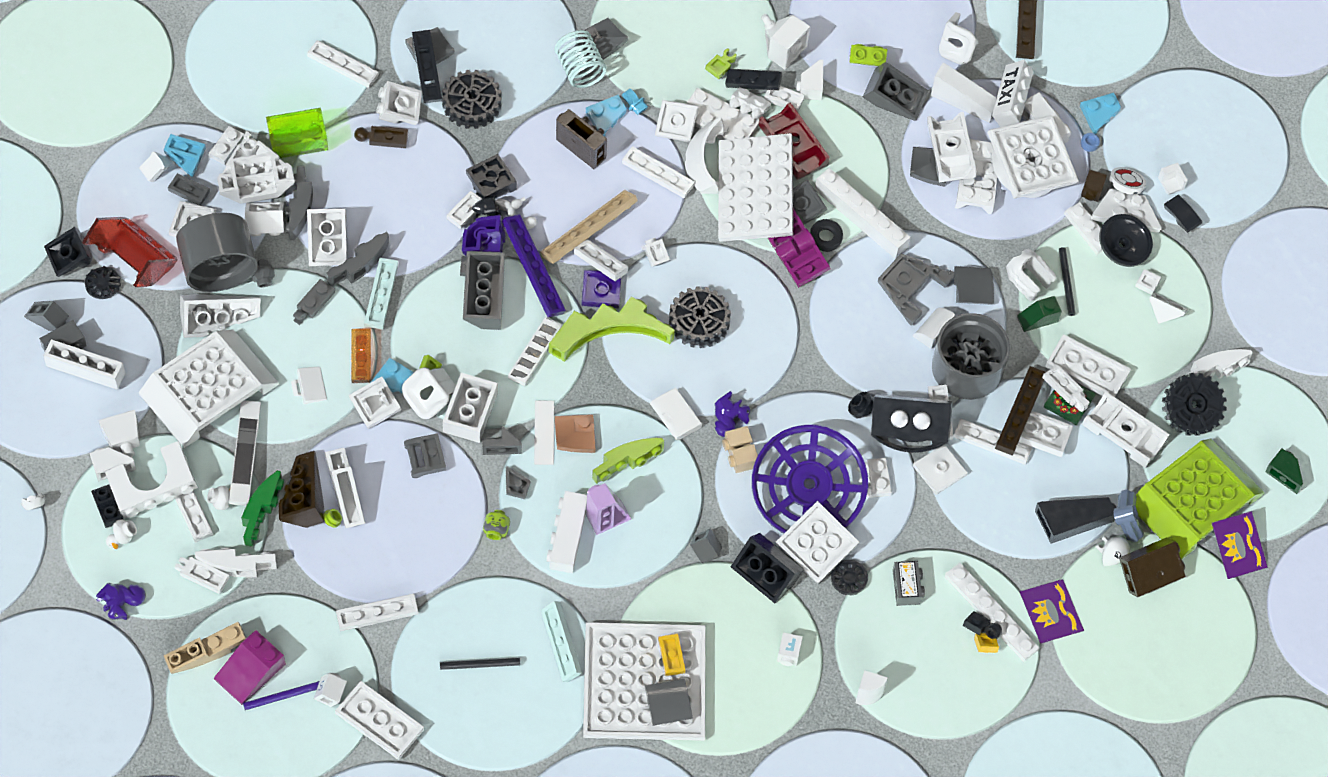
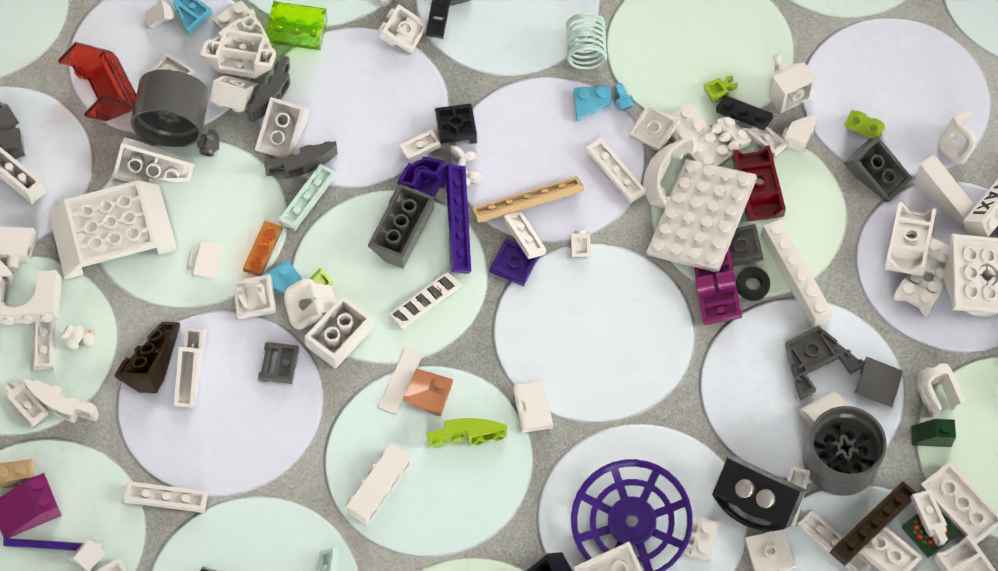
camera: 25 degrees right, 0 degrees up
black slope [44,226,92,277] -> none
black wheel [85,266,121,299] -> none
dark grey plate [168,173,210,206] -> none
tile [229,401,261,506] -> none
green slope [241,470,284,547] -> none
dark grey plate [293,279,335,325] -> none
lime plate [323,509,342,528] -> none
dark brown plate [354,126,409,148] -> none
black piece [442,70,502,129] -> none
black plate [472,197,499,217] -> none
dark grey slope [482,426,522,455] -> none
lime head [483,510,510,540] -> none
dark grey piece [506,466,531,499] -> none
lime arch [549,296,675,362] -> none
piece [556,109,607,169] -> none
dark grey plate [578,17,628,61] -> none
lavender wedge [586,483,631,535] -> none
black piece [669,286,731,348] -> none
dark grey panel [690,528,722,563] -> none
dark purple animal [714,391,750,437] -> none
tan piece [722,426,758,473] -> none
black plate [848,392,874,419] -> none
dark grey plate [910,147,946,187] -> none
black piece [1059,247,1076,316] -> none

